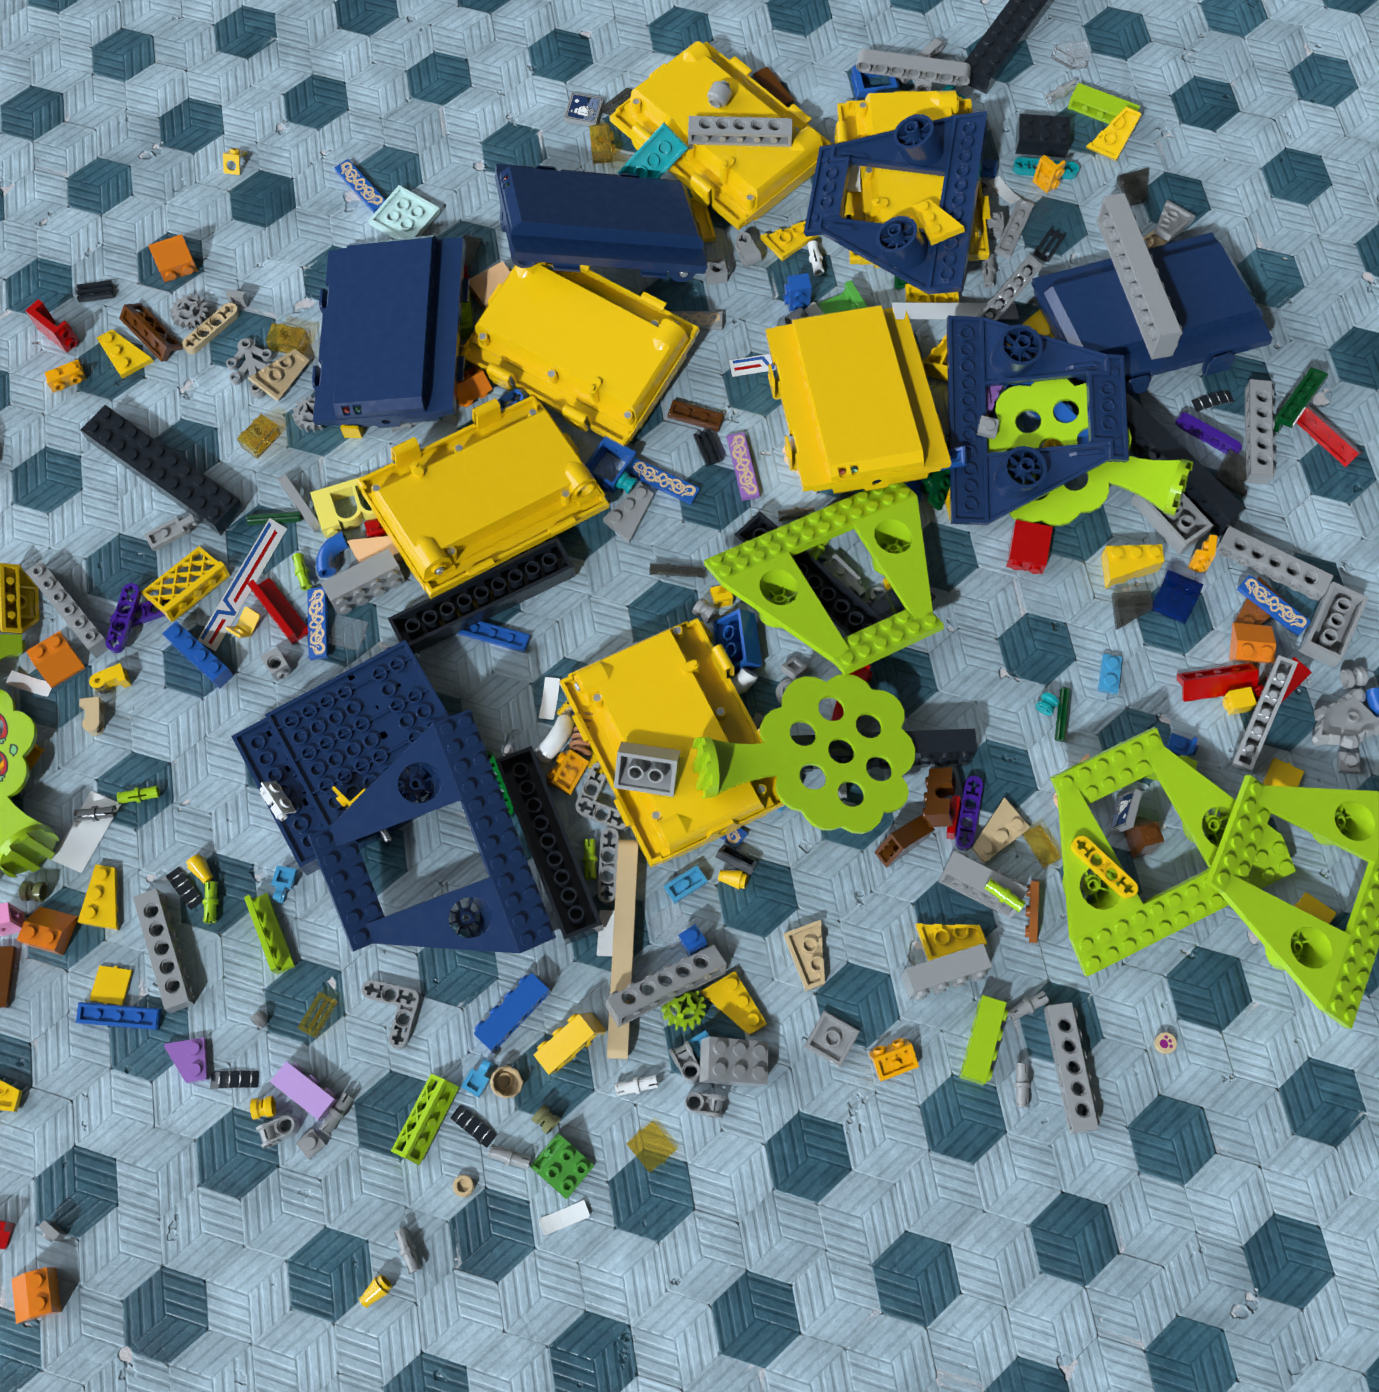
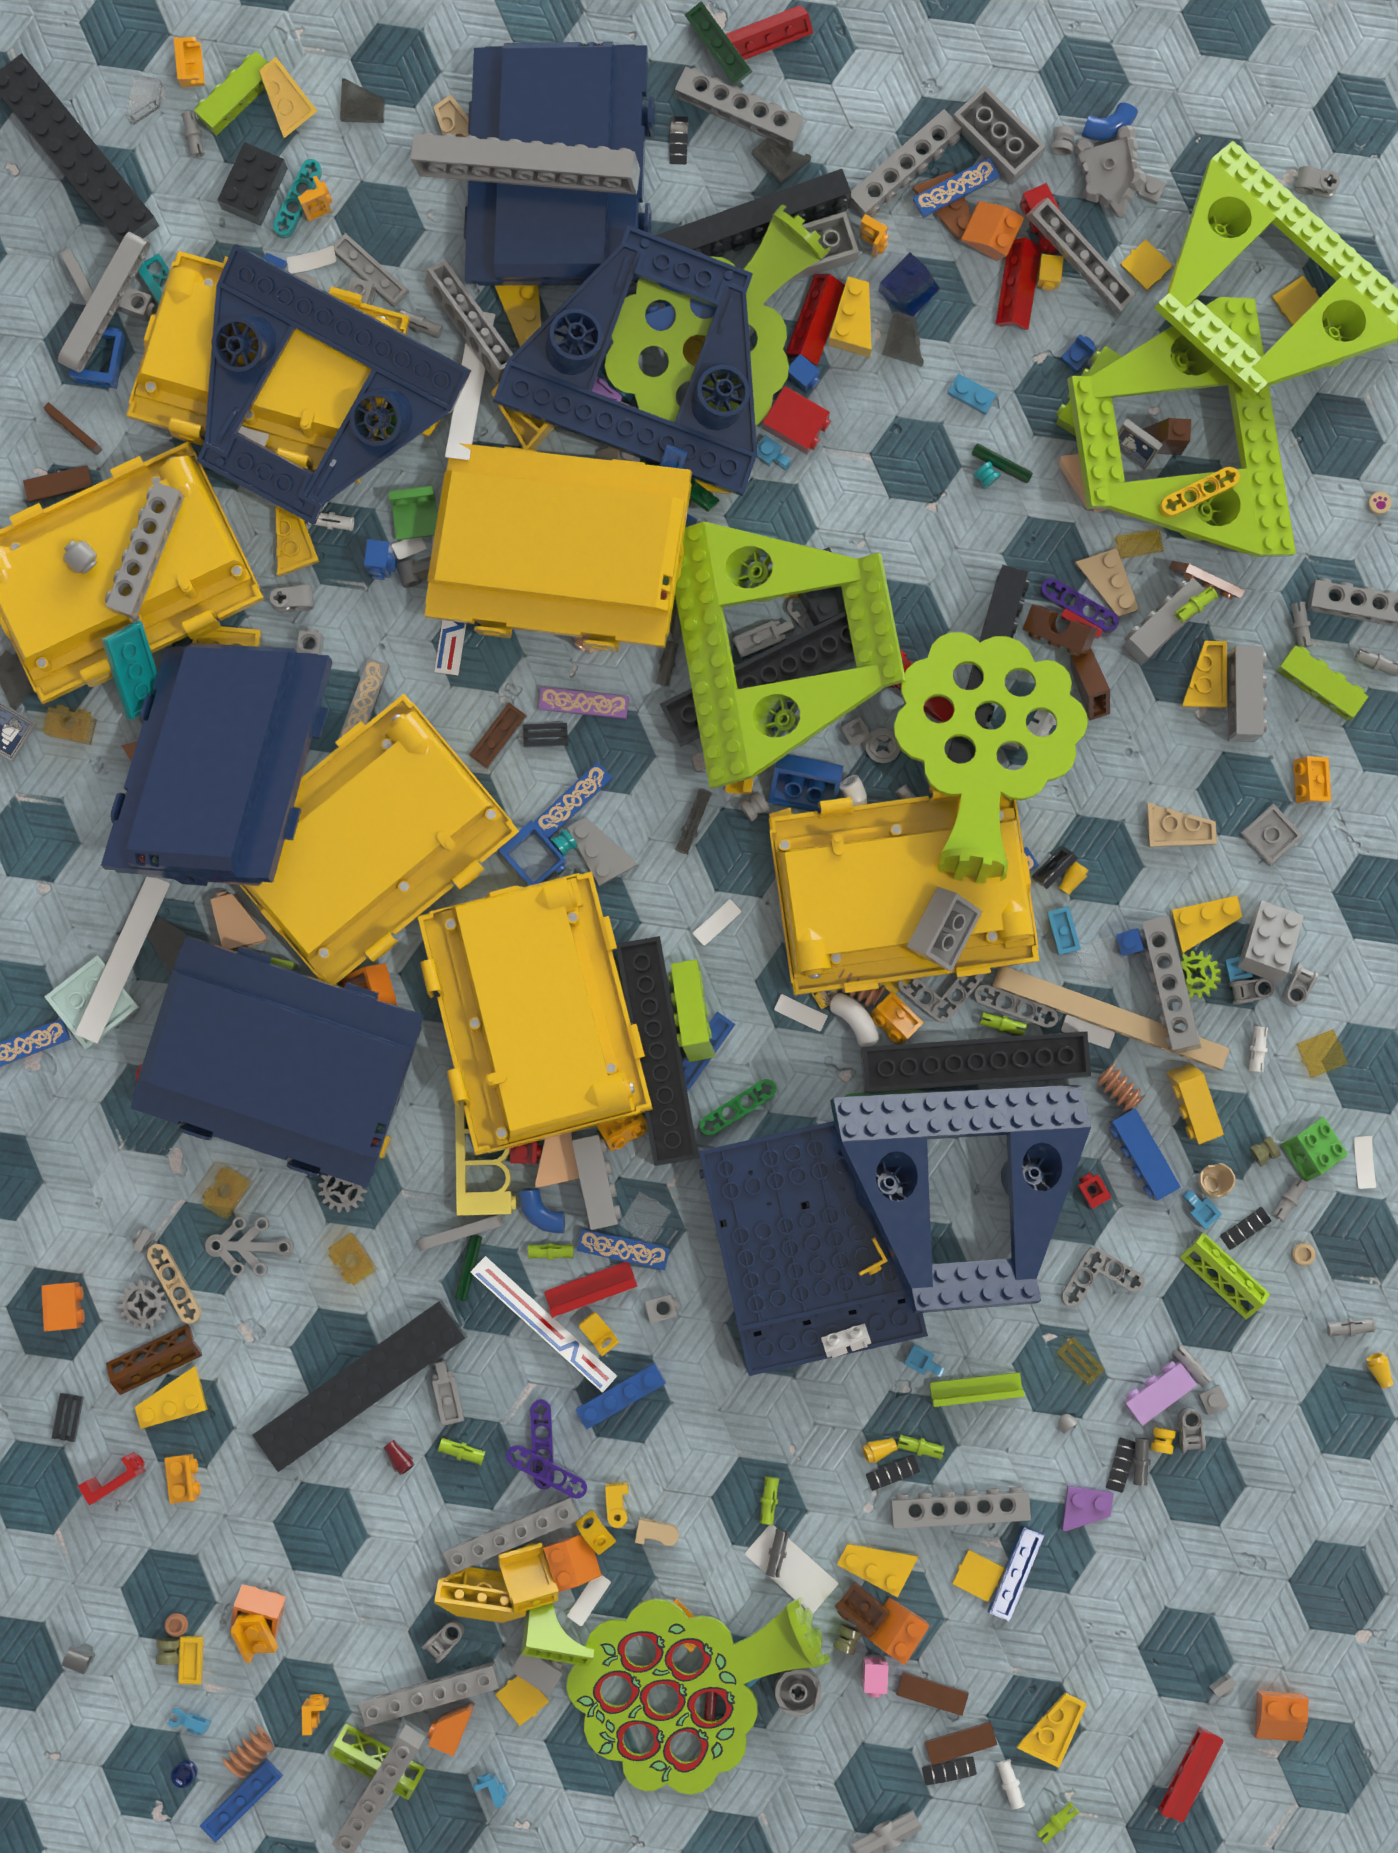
camera: 70 degrees left, 15 degrees up
yellow fence [141,546,230,622] -> none
tan wing [248,349,309,401] -> none
blue beam [498,388,528,410] -> none
yellow wing [913,199,965,246] -> none
light grey plate [976,415,999,439] -> none
black tile [1034,228,1066,263] -> none
light grey wing [1154,200,1196,242] -> none
dark purple beam [1175,412,1243,457] -> none
none -> reddish brown tile [43,402,102,455]
none -> white sticker [75,877,171,1044]
none -> light orange hinge [173,37,205,88]
none -> dark red cone [383,1440,415,1475]
none -> lime pin [438,1437,486,1465]
none -> yellow panel [498,1543,559,1614]
none -> yellow bracket [575,1510,616,1555]
none -> light orange bracket [596,1113,648,1152]
none -> lime wedge [668,959,716,1062]
none -> white sticker [693,899,741,946]
none -> green beam [700,1079,776,1136]
none -> dark azure plate [757,434,791,471]
none -> red panel [786,274,845,365]
none -> blue brick [788,354,820,393]
none -> reddish brown bracket [834,1582,891,1636]
none -> red brick [1076,1172,1112,1209]
none -> nougat piece [1096,1063,1146,1113]
none -> dark grey pin [1132,1437,1151,1486]

